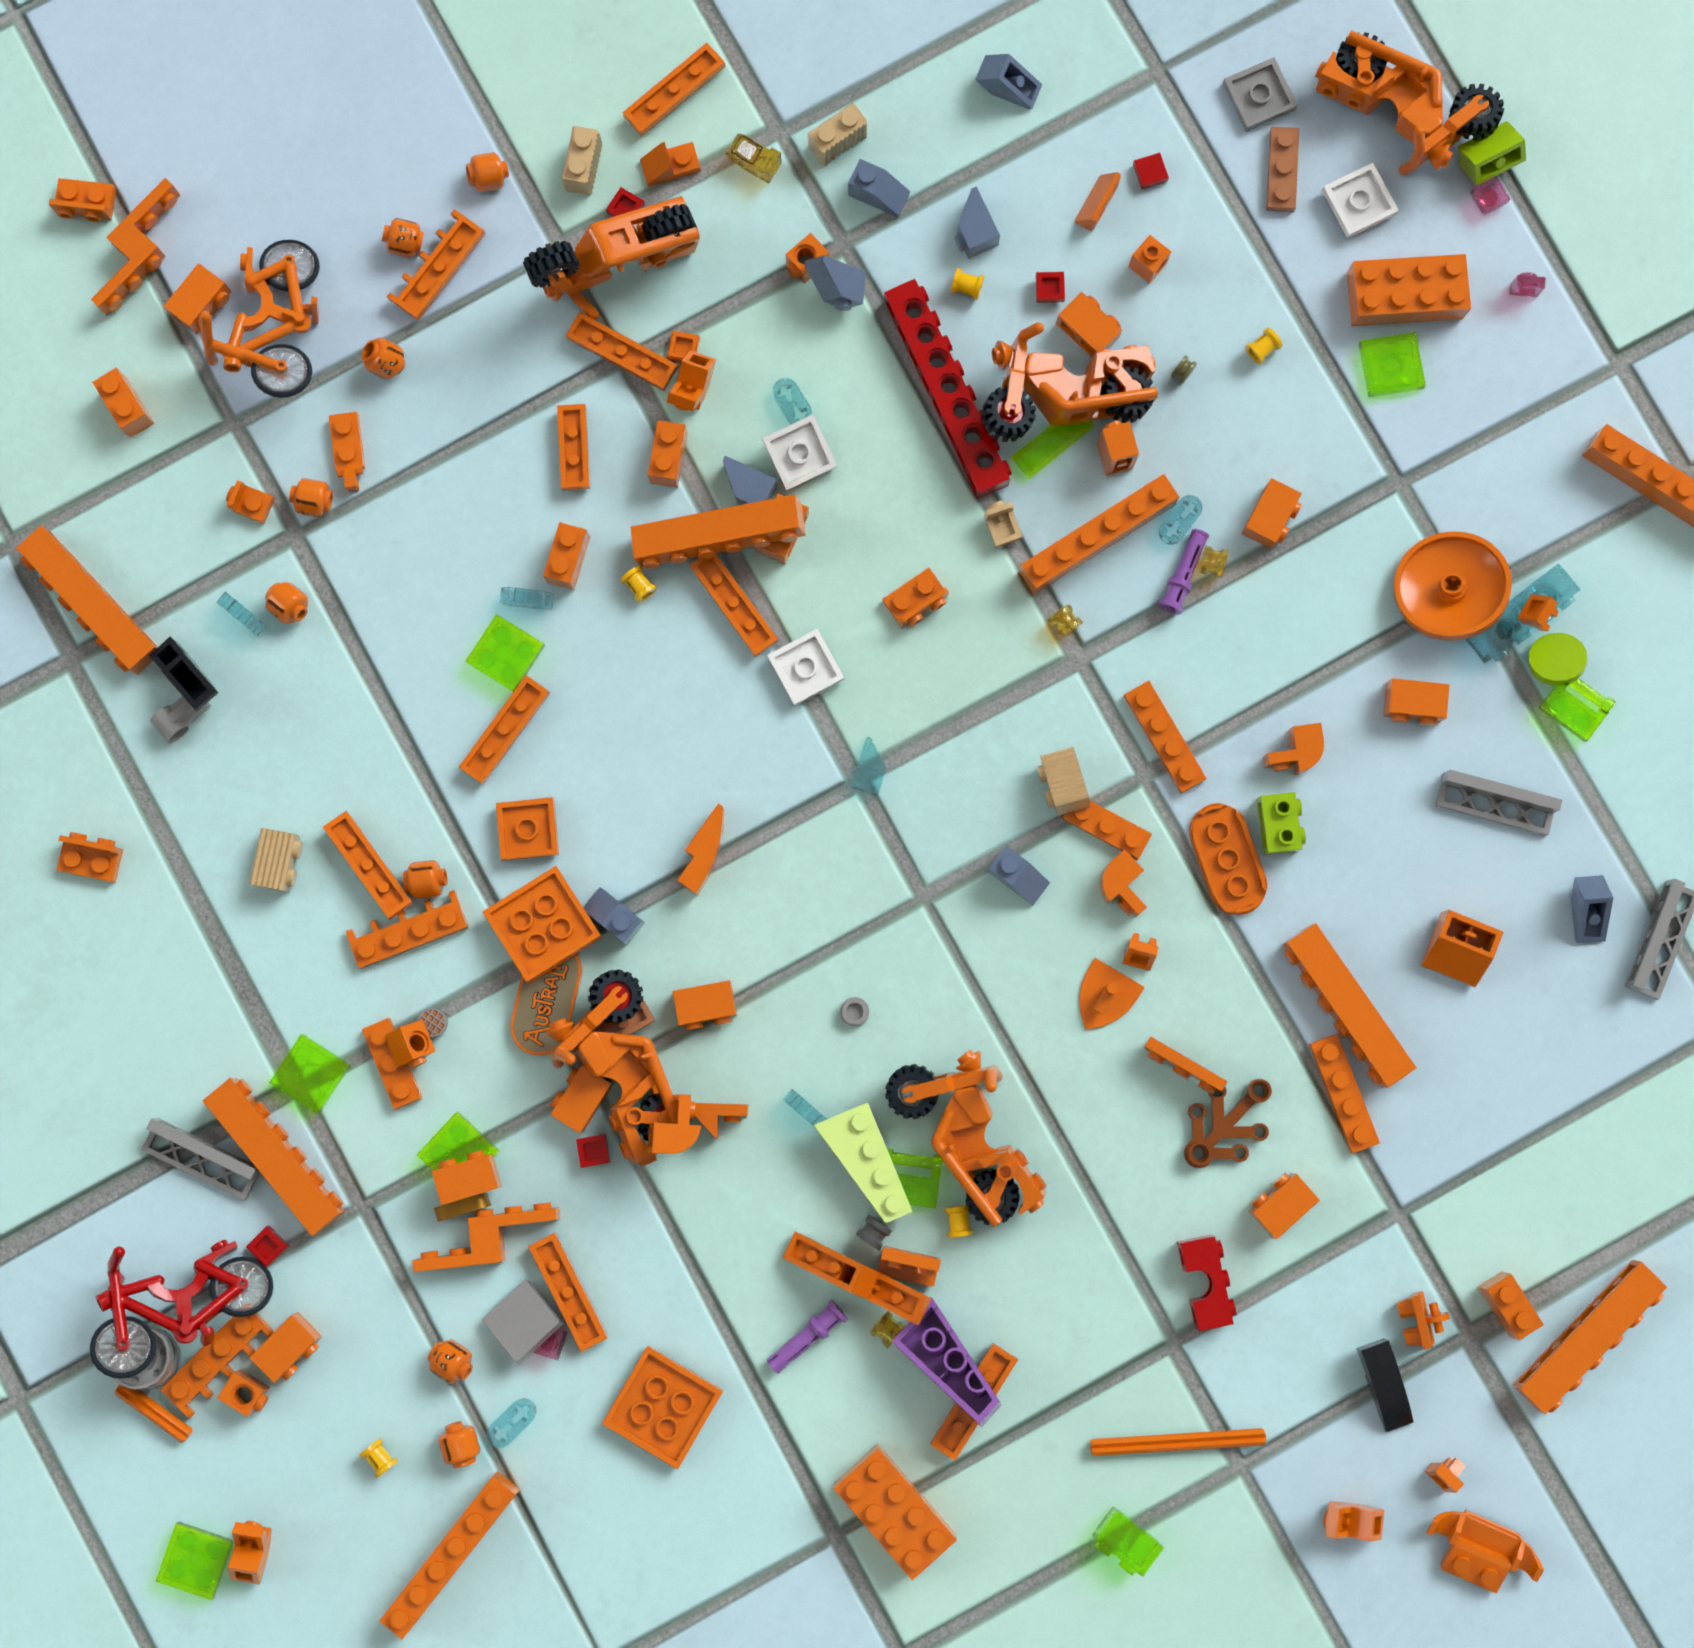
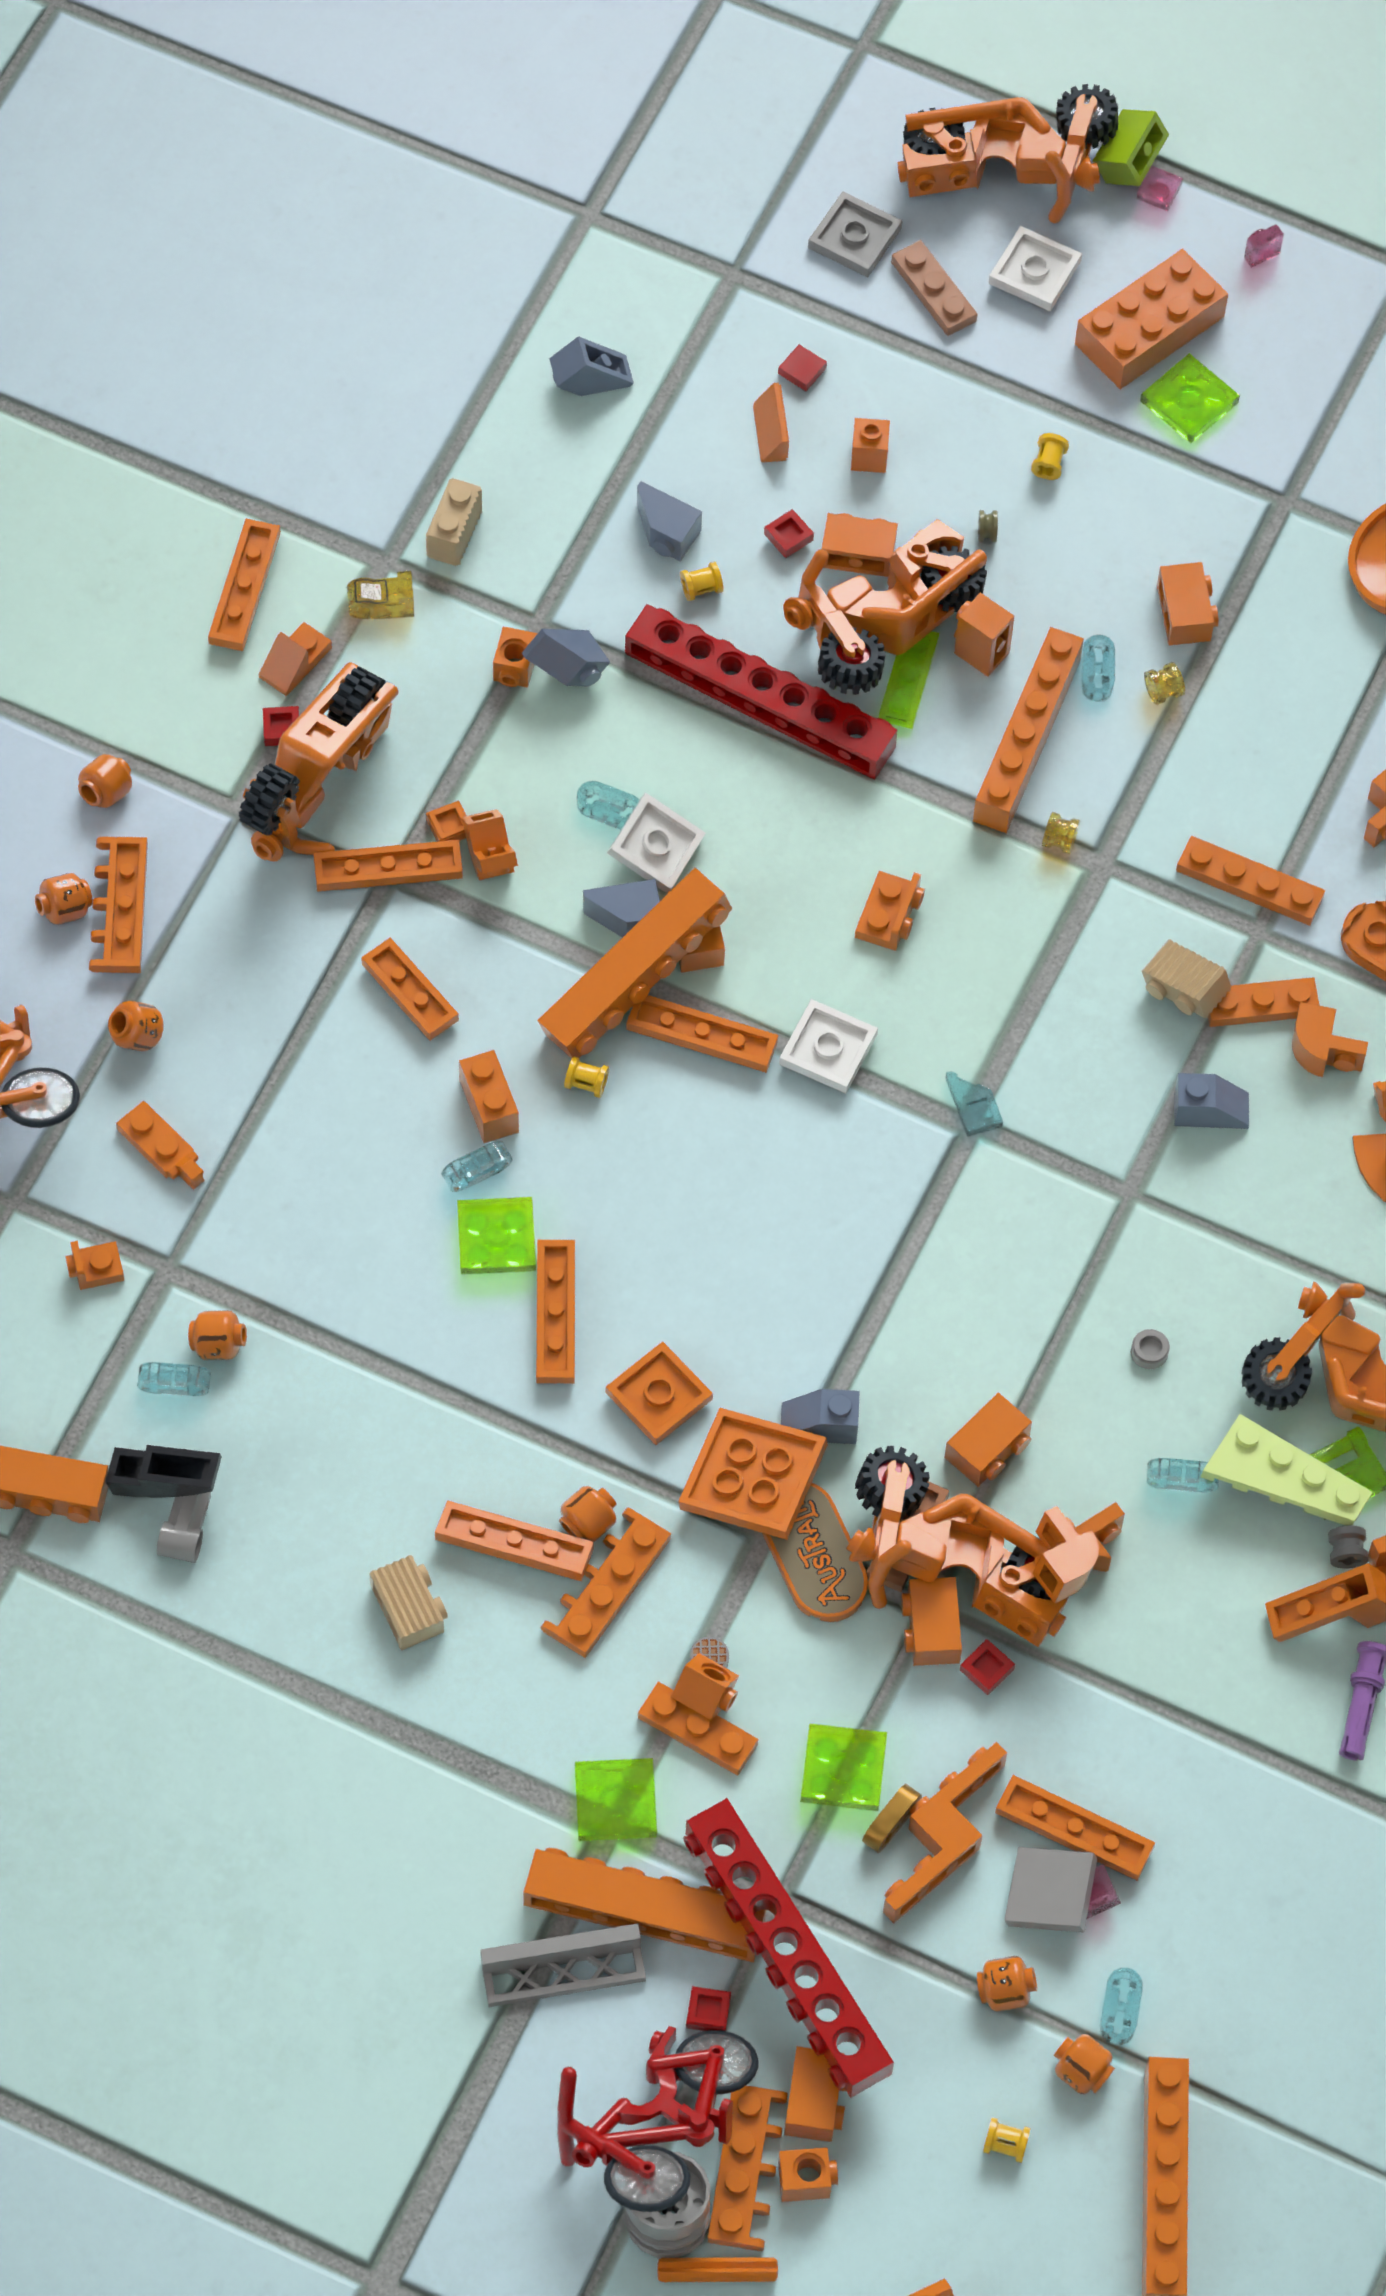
camera: 40 degrees left, 20 degrees down
orange bracket [56,832,124,883] -> none
orange head [289,478,333,517] -> none
orange brick [432,1150,502,1205] -> none
tan brick [562,126,603,195] -> none
orange plate [602,1345,724,1470] -> none
orange brick [648,420,688,488] -> none
orange slope [677,803,725,896] -> none
sand blue slope [848,159,910,218] -> none
tan bracket [984,501,1023,549] -> none
medium lavender pin [1158,529,1209,615] -> none
none -> red brick [683,1798,894,2098]

